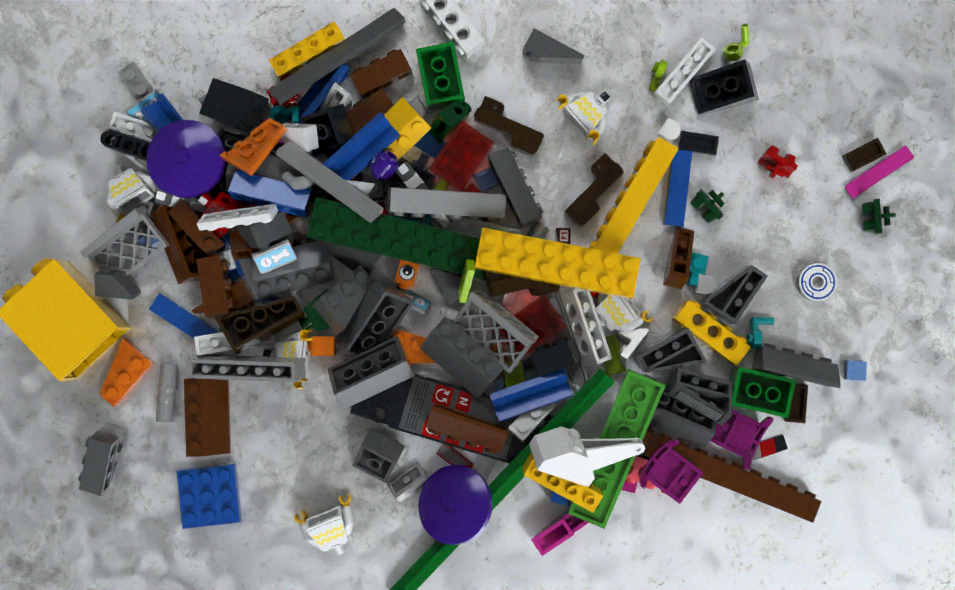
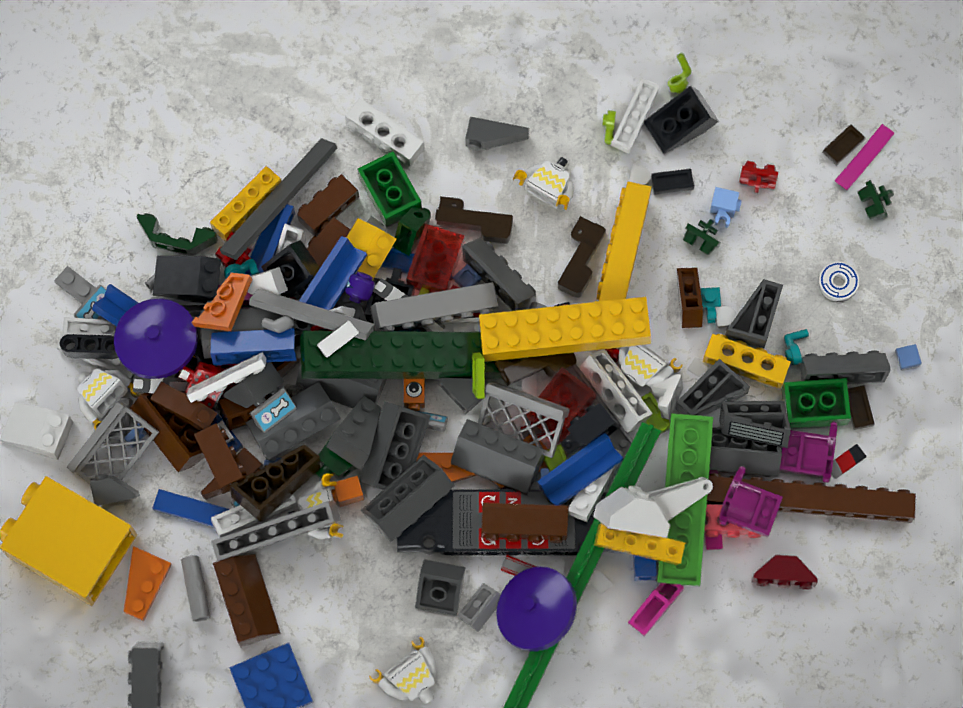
camera: 15 degrees left, 15 degrees down
blue tile [664,150,693,227] -> none
none -> white slope [0,402,73,460]
none -> dark green slope [136,213,218,256]
none -> white sticker [317,321,359,357]
none -> light blue brick [710,187,742,228]
none -> dark red slope [751,555,818,590]

